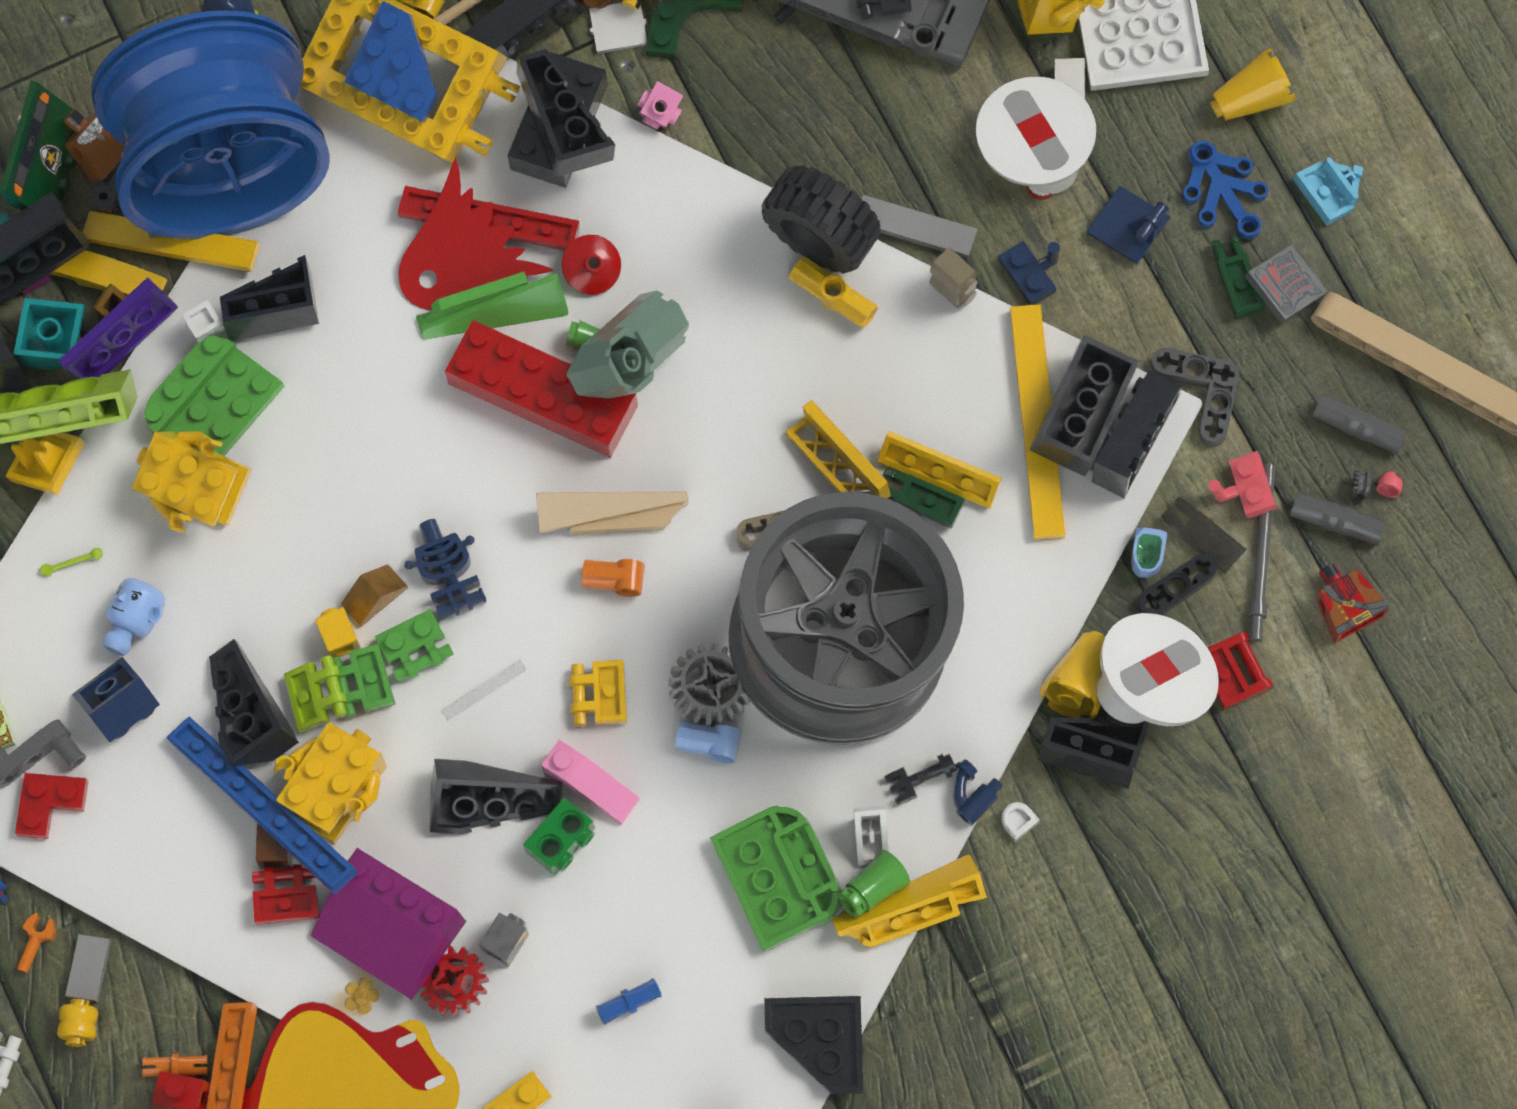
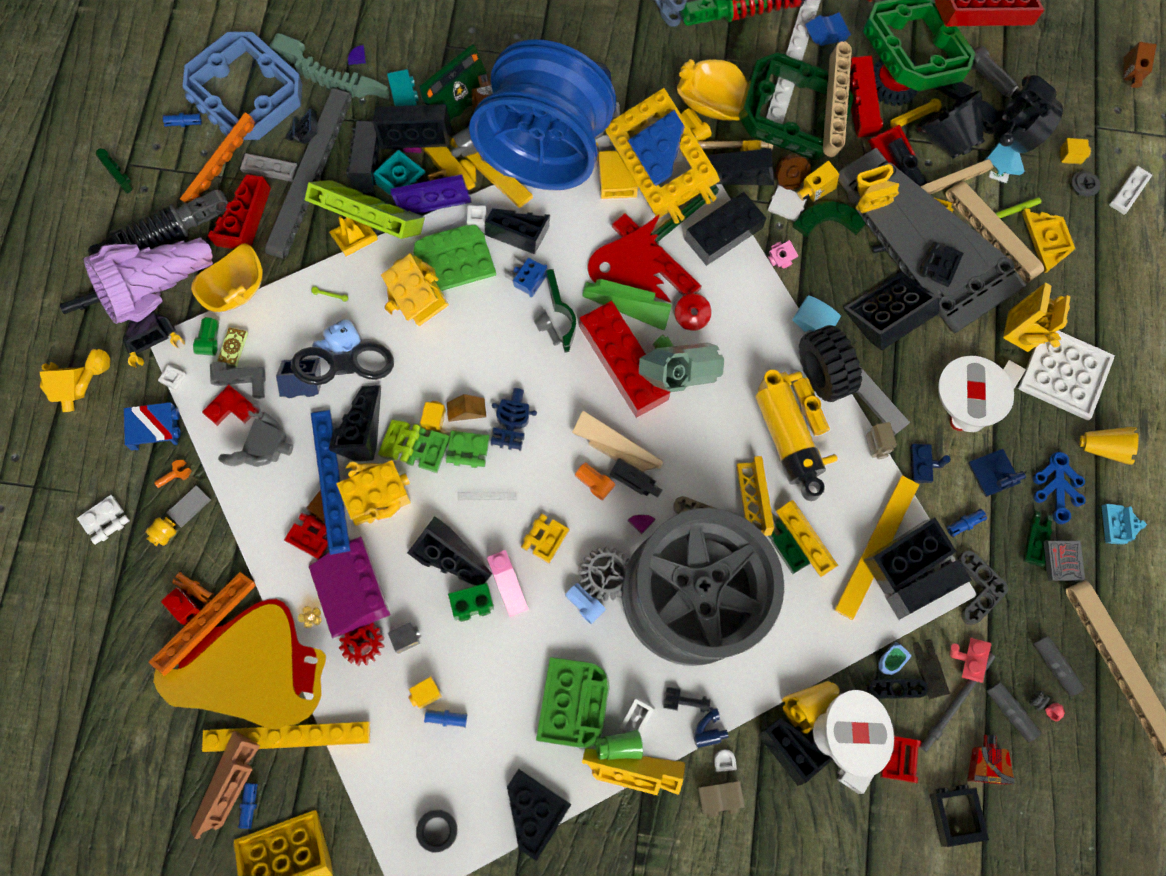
camera: 25 degrees right, 0 degrees up
black wedge [516,49,616,177] -> none
none -> dark grey torso [218,405,293,467]
none -> black bar [291,342,394,385]
none -> yellow brick [408,677,443,709]
none -> dark grey hat [451,126,478,157]
none -> yellow arm [459,159,476,183]
none -> blue piece [505,257,548,297]
none -> dark grey bar [534,311,562,346]
none -> dark green piece [546,269,576,353]
none -> yellow slope [598,150,638,199]
none -> black hinge [609,458,663,498]
none -> magenta tile [628,514,656,534]
none -> dark green axle [650,184,719,244]
none -> dark tan brick [697,781,745,817]
none -> yellow piece [755,370,838,501]
none -> medium azure slope [792,295,841,332]
none -> white brick [837,768,874,794]
none -> black slope [844,272,939,351]
none -> black window [929,784,989,847]
none -> blue pin [946,509,987,537]

